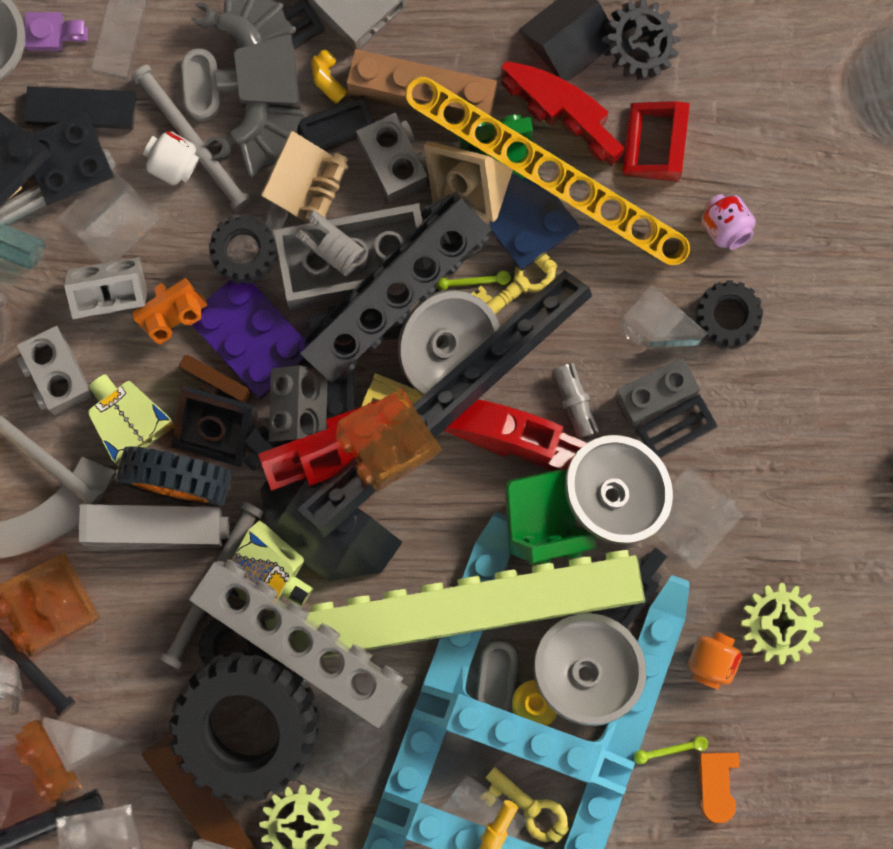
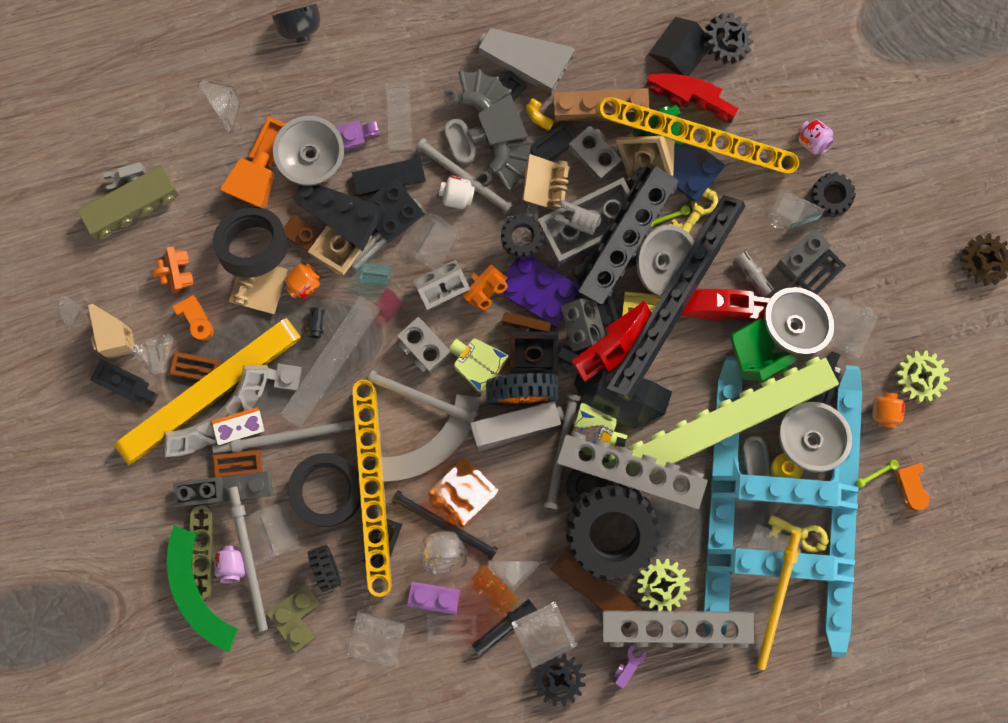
camera: 15 degrees left, 0 degrees up
clear orange plate [335,388,442,492] -> none
red tile [622,101,690,182] -> none
none -> clear pink tile [380,287,405,321]

